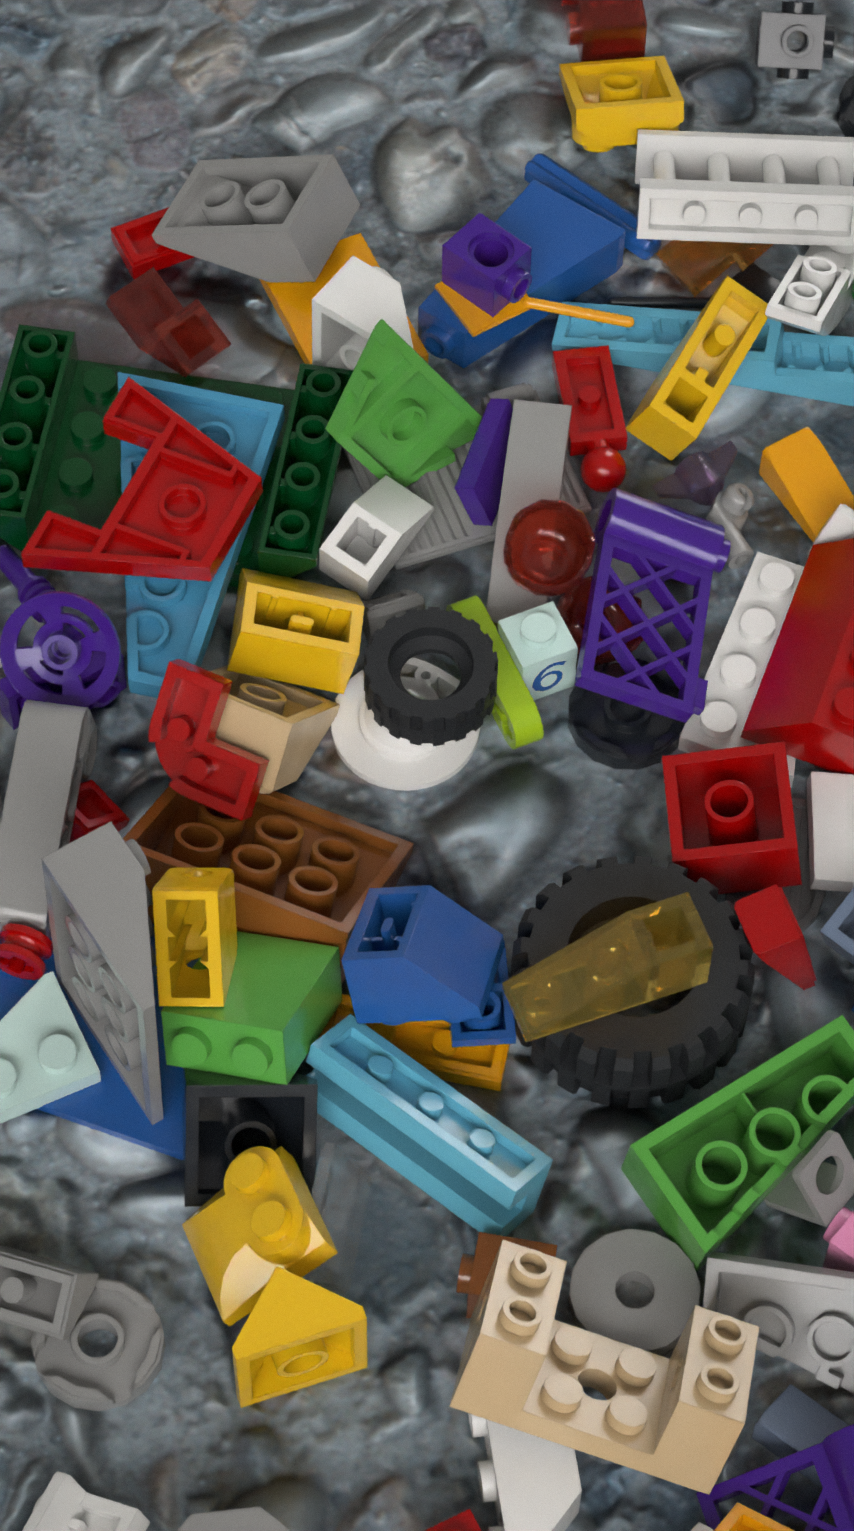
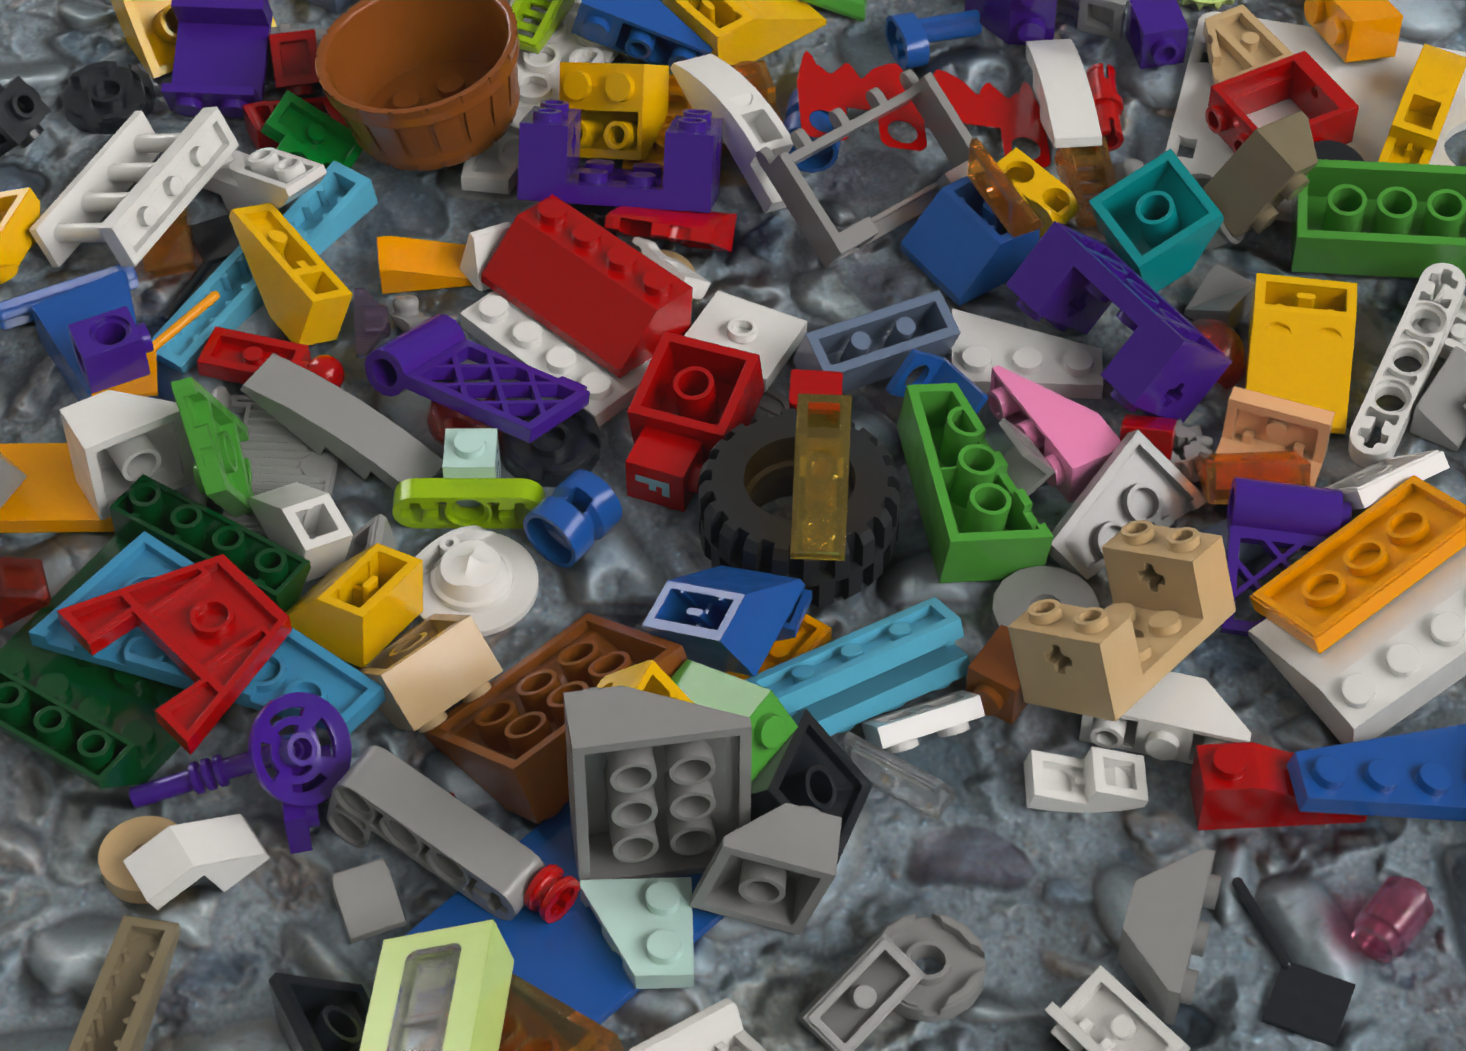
camera: 65 degrees left, 10 degrees down
red plate [148,659,269,821] -> none
yellow slope [182,1146,338,1327] -> none
yellow slope [232,1266,368,1408] -> none
black tyre [363,607,498,746] -> none
dark purple tile [454,398,513,526] -> none
clear red hair [503,499,596,596] -> none
none -> blue wheel [523,469,622,568]
none -> red brick [625,425,703,512]
none -> light grey slope [689,803,842,935]
none -> white plate [861,690,985,754]
none -> white slope [1024,746,1149,813]

